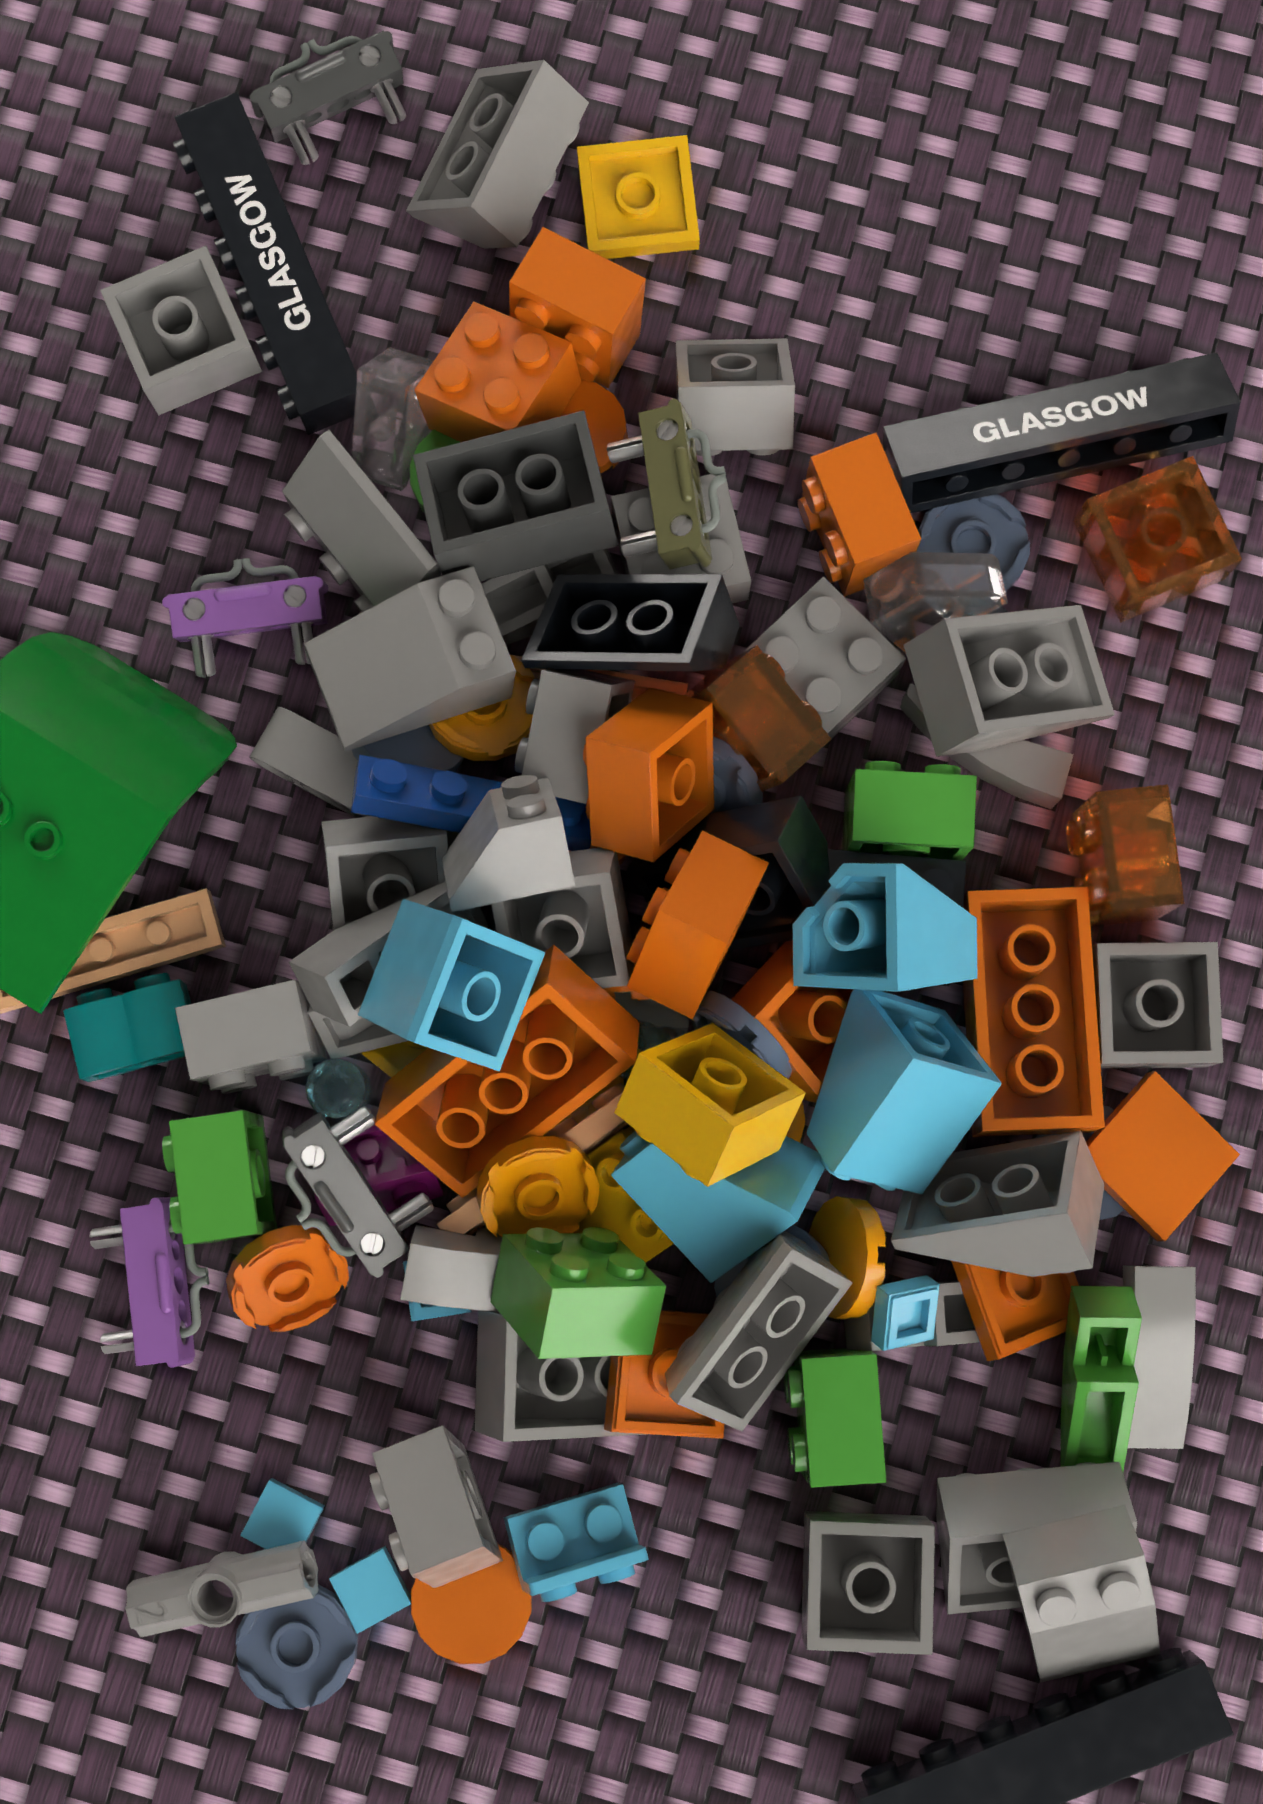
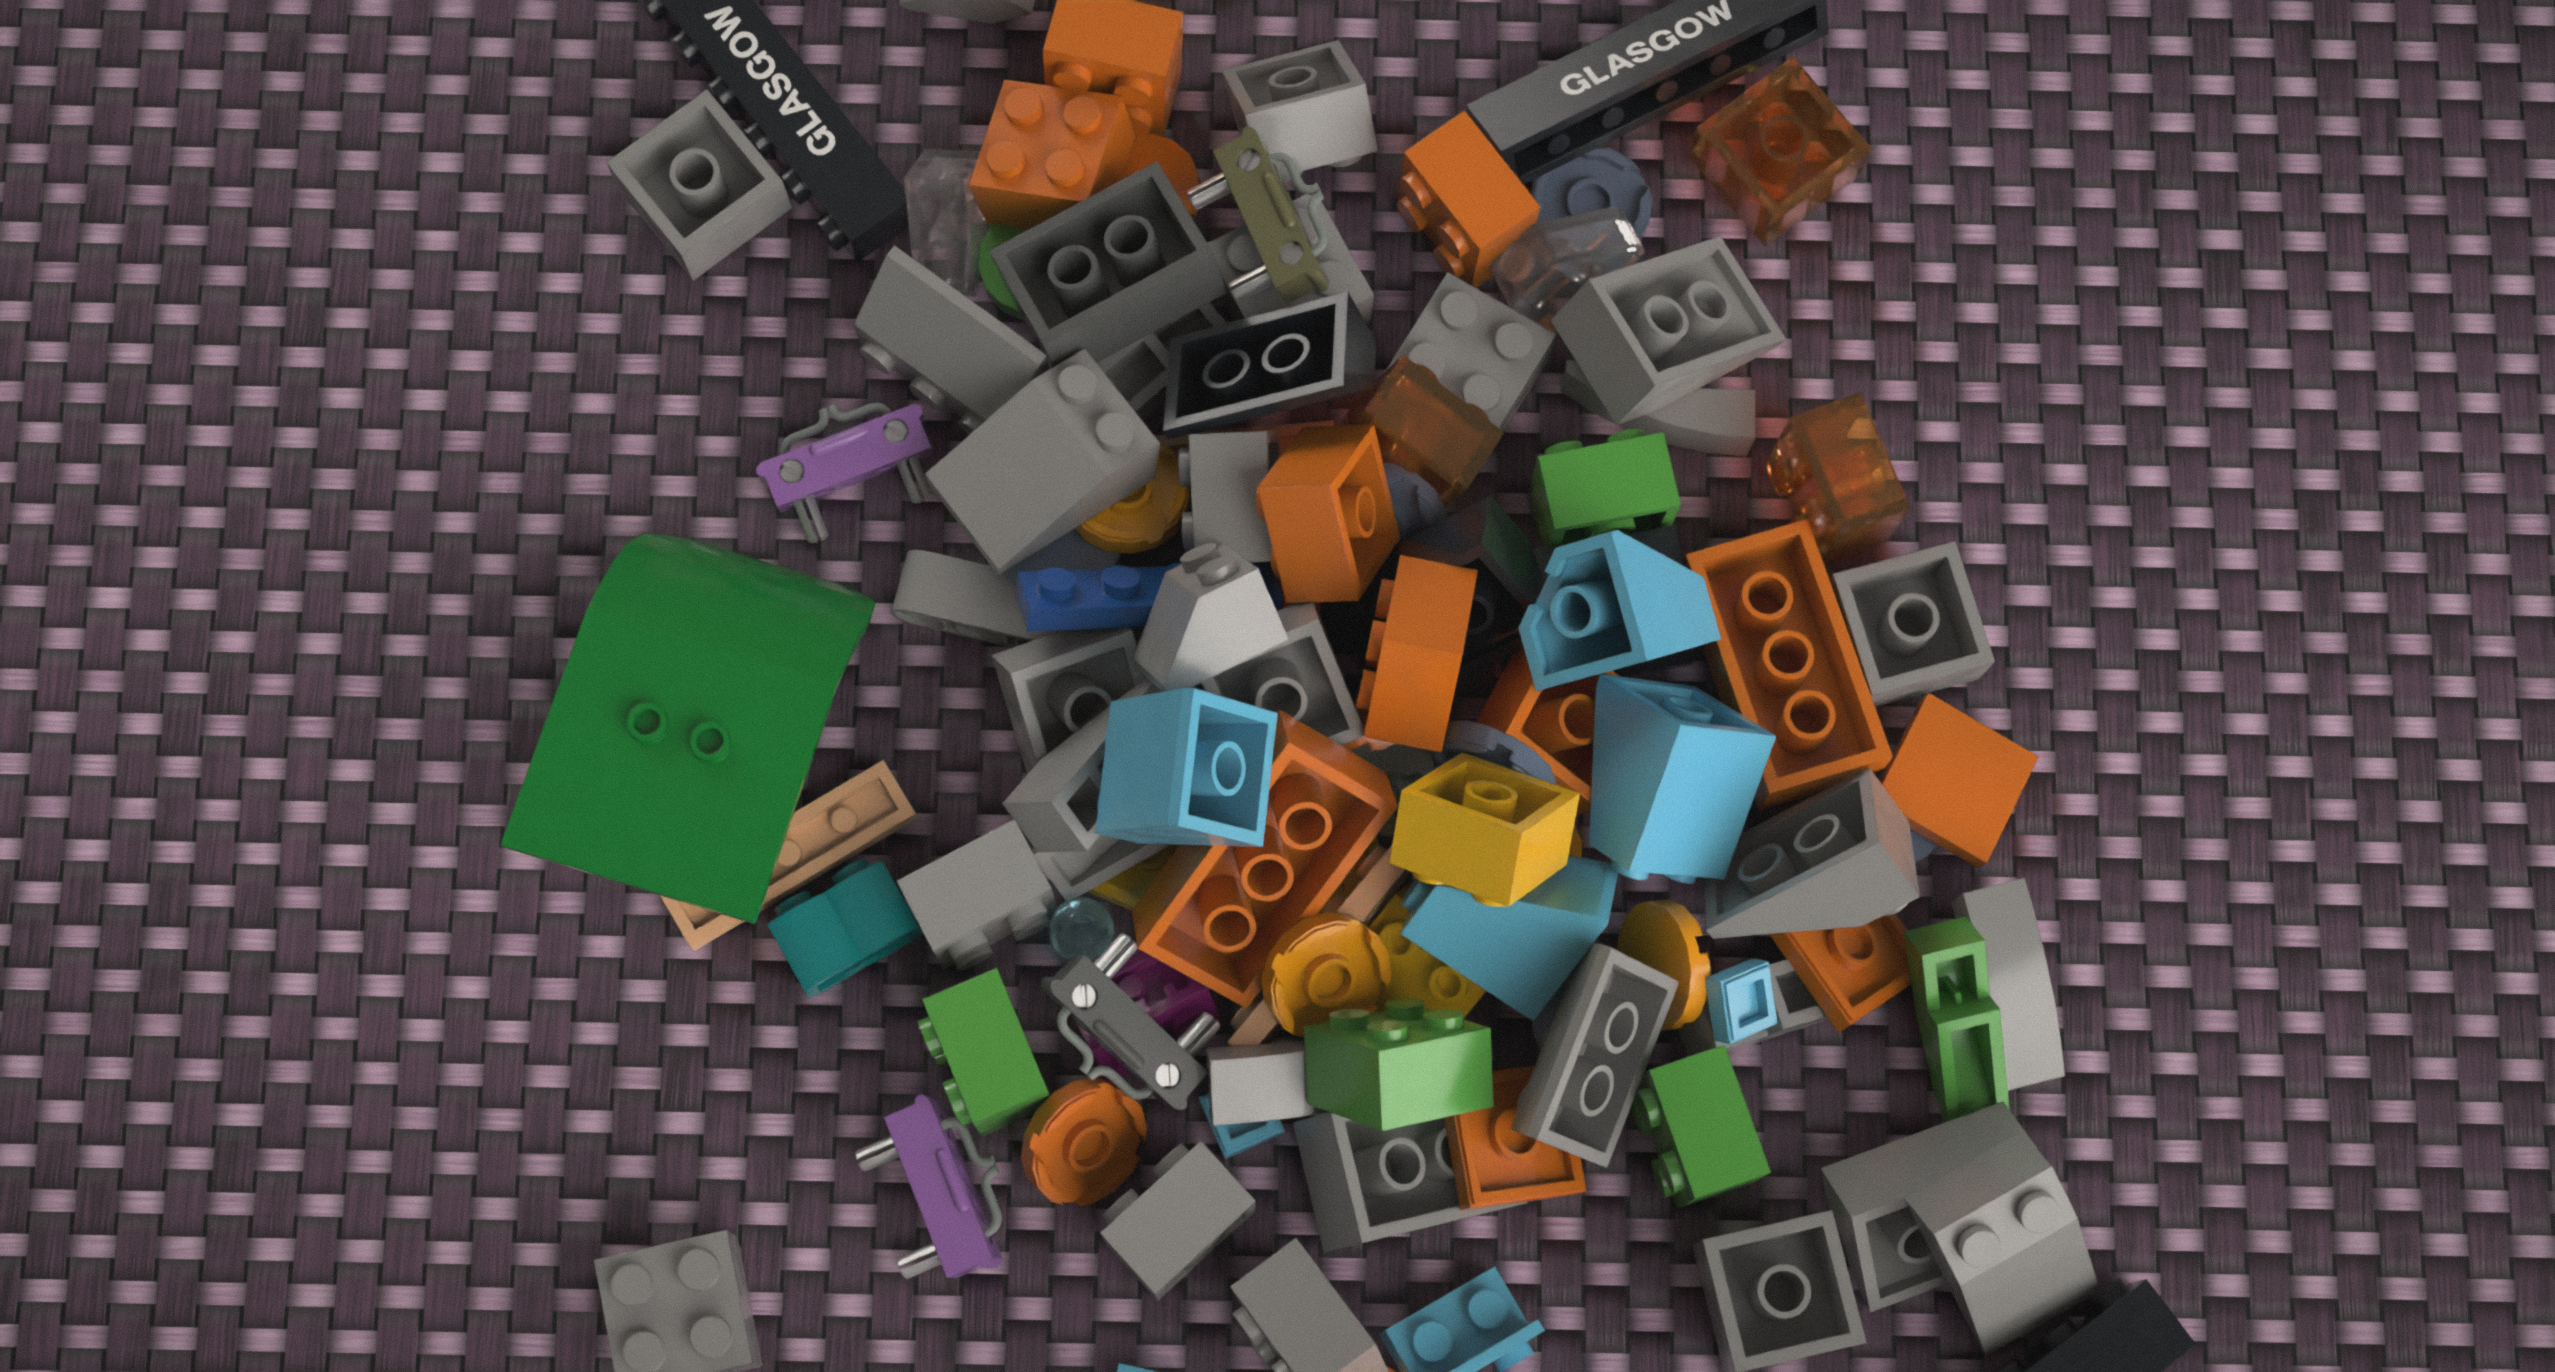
camera: 20 degrees left, 5 degrees down
none -> light grey brick [1100,1141,1256,1301]

